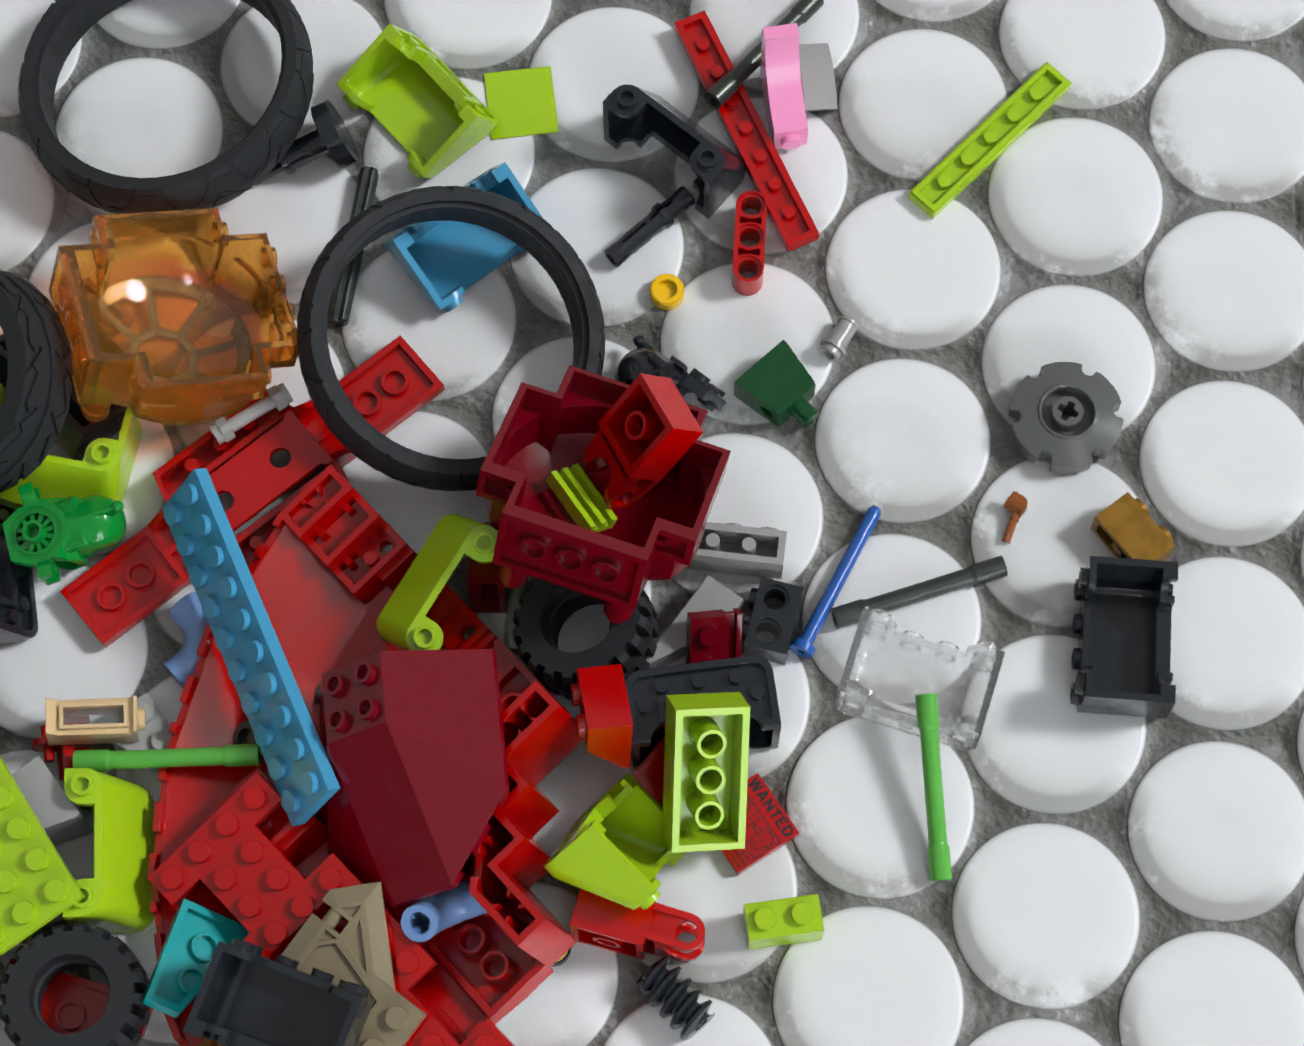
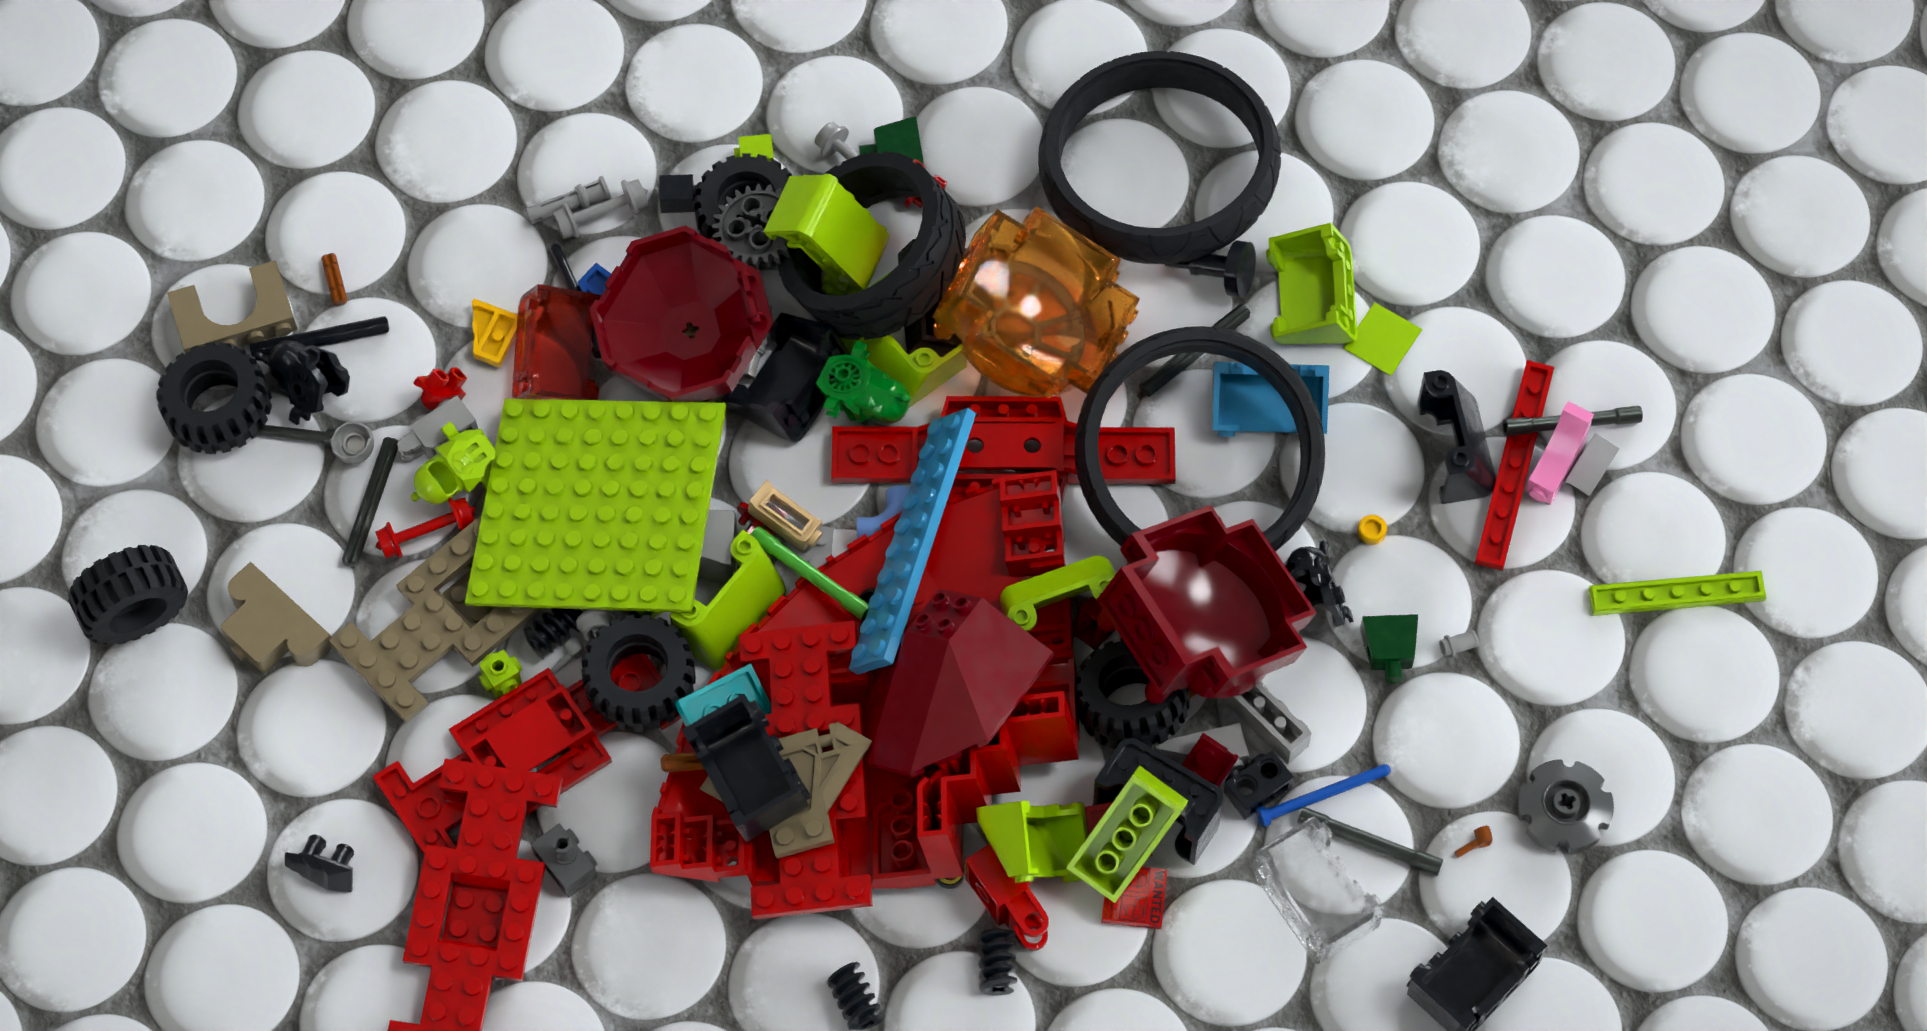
camera: 40 degrees right, 5 degrees down
light grey bar [209,383,293,445] -> none
medium blue cylinder [401,879,487,942] -> none
lime tile [546,464,618,532] -> none
red slope [570,664,633,768] -> none
red brick [582,373,704,510] -> none
black pin [604,186,696,268] -> none
red beam [732,190,767,296] -> none
lime brick [743,894,824,950] -> none
bright green piece [915,693,952,881] -> none
pearl gold brick [1090,492,1175,561] -> none

